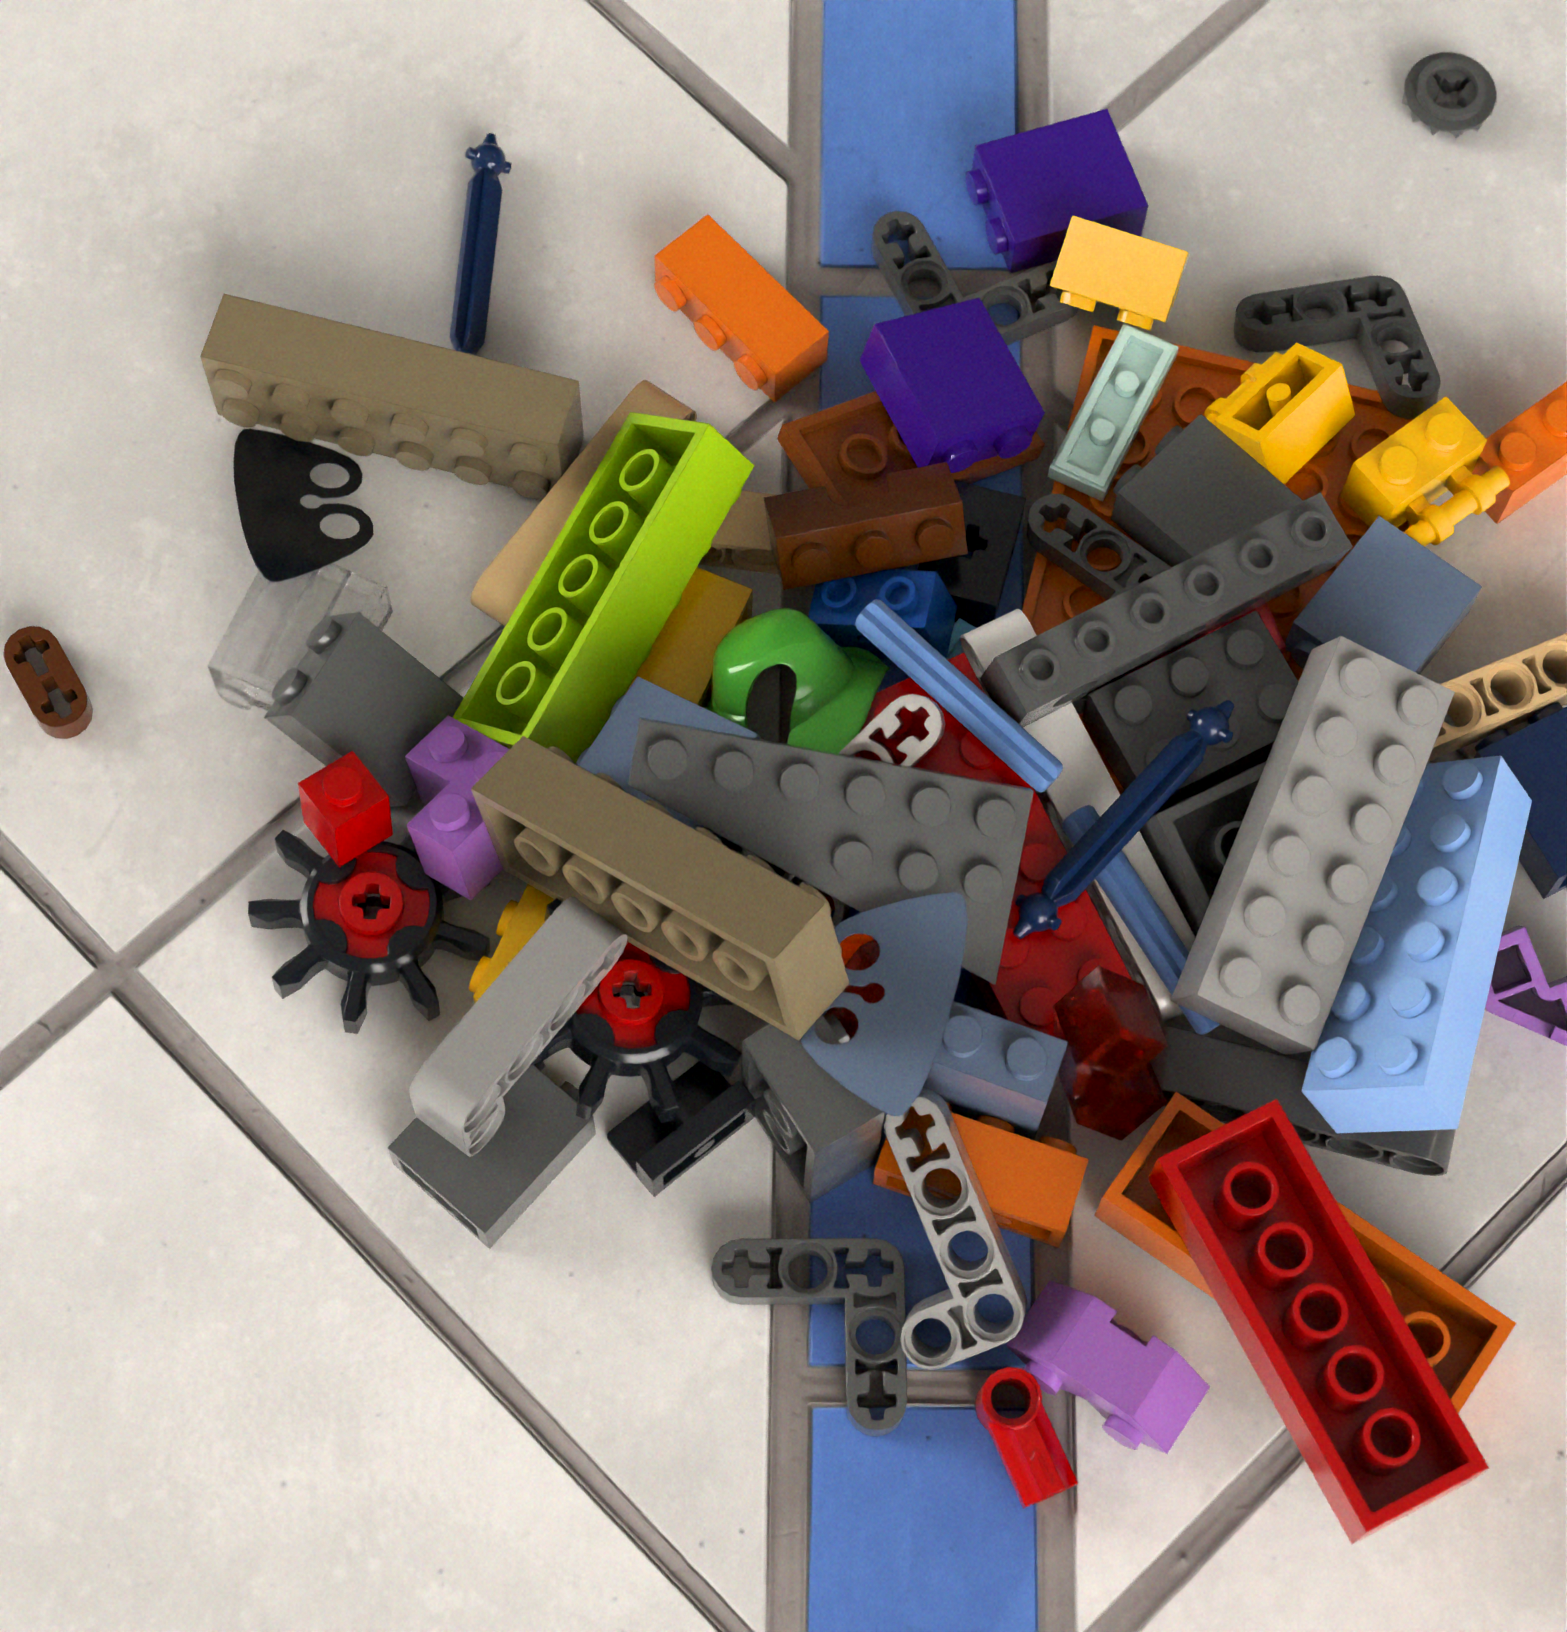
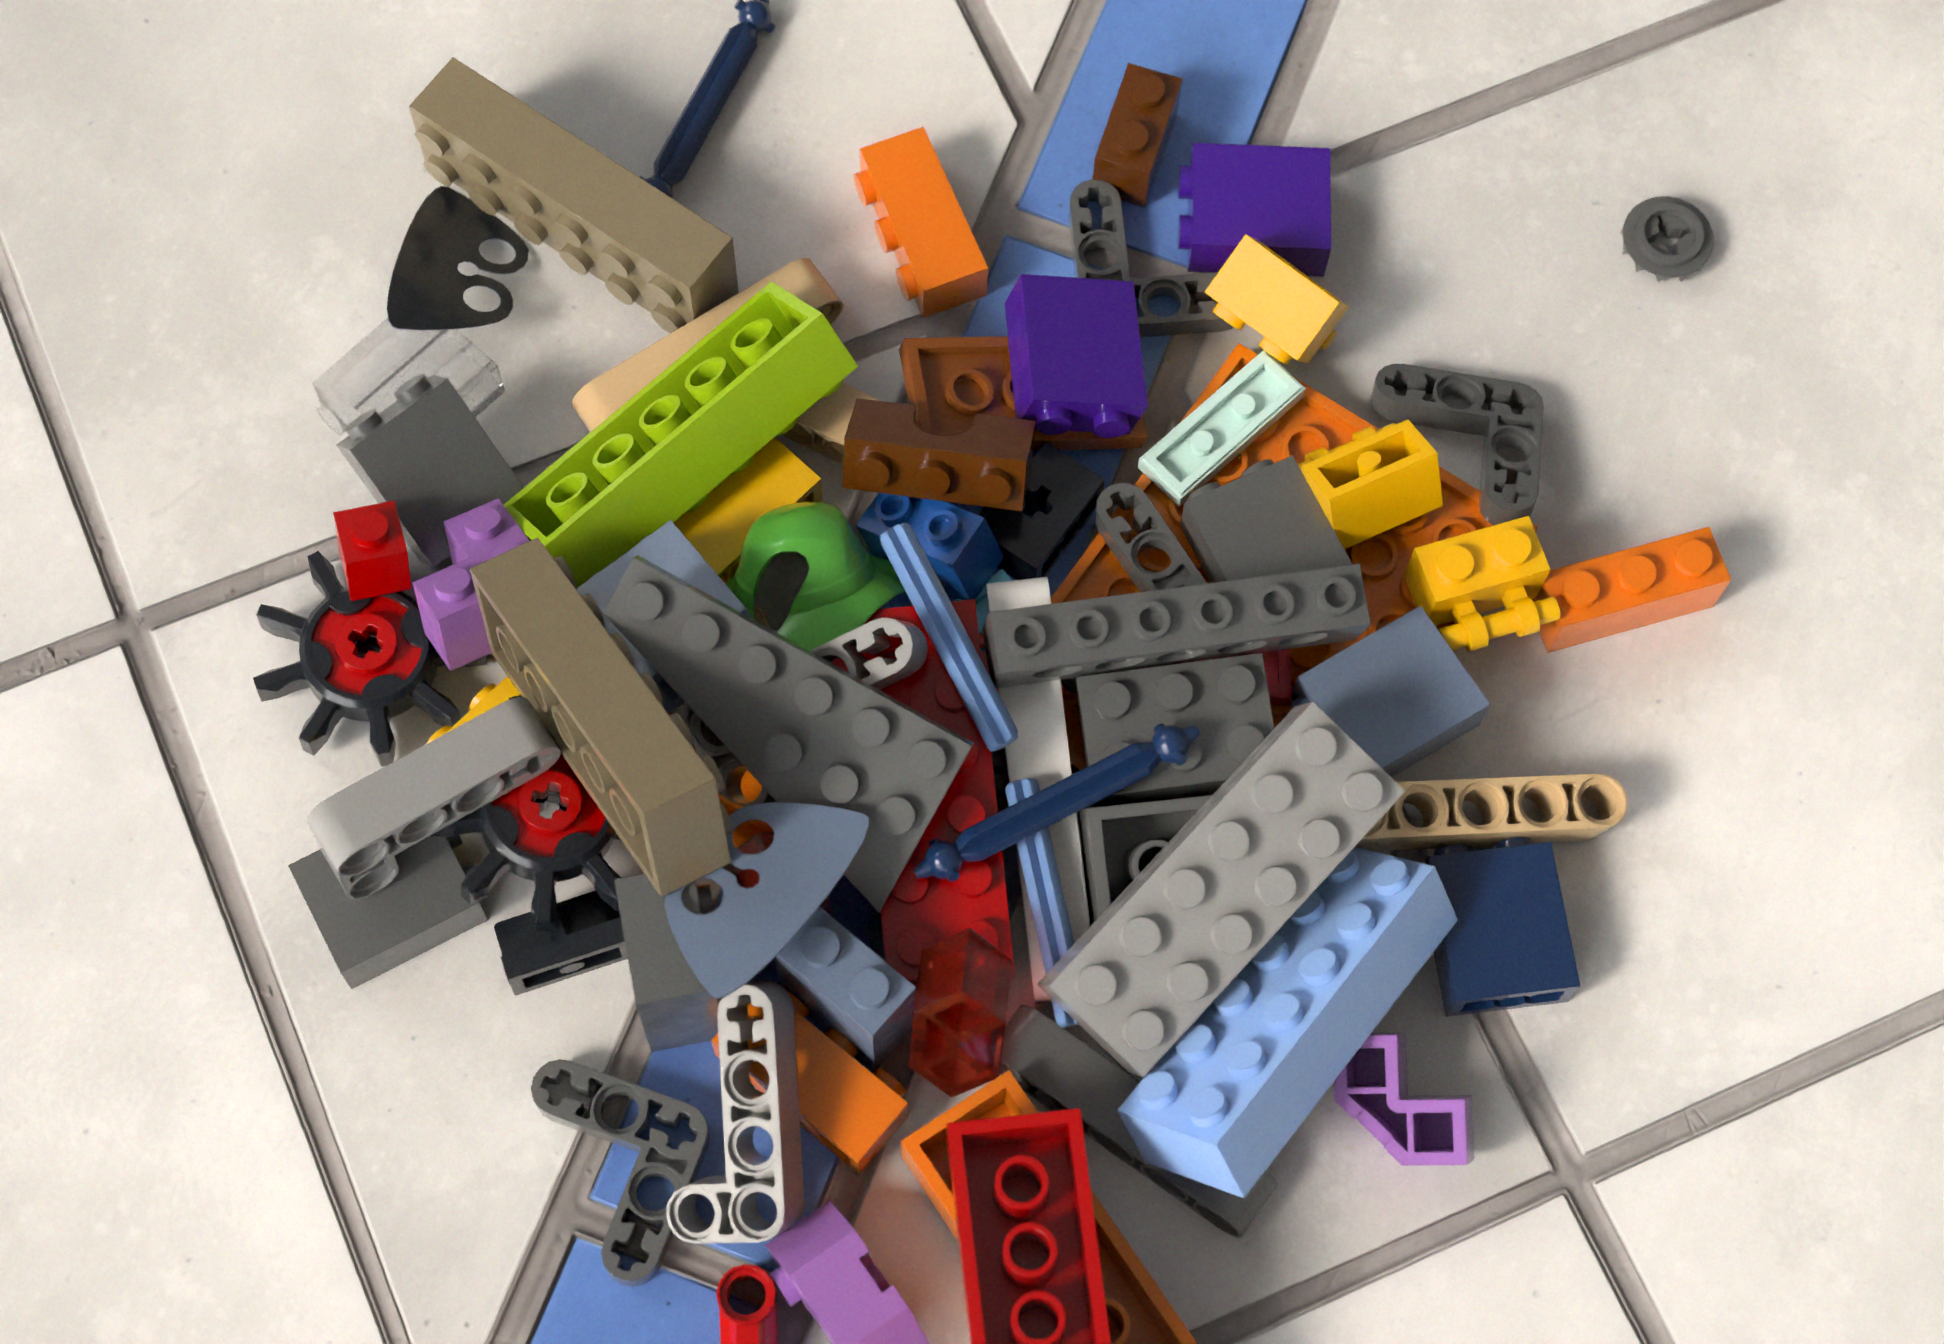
camera: 20 degrees right, 0 degrees up
reddish brown beam [3,626,93,739] -> none
none -> reddish brown brick [1092,63,1183,207]

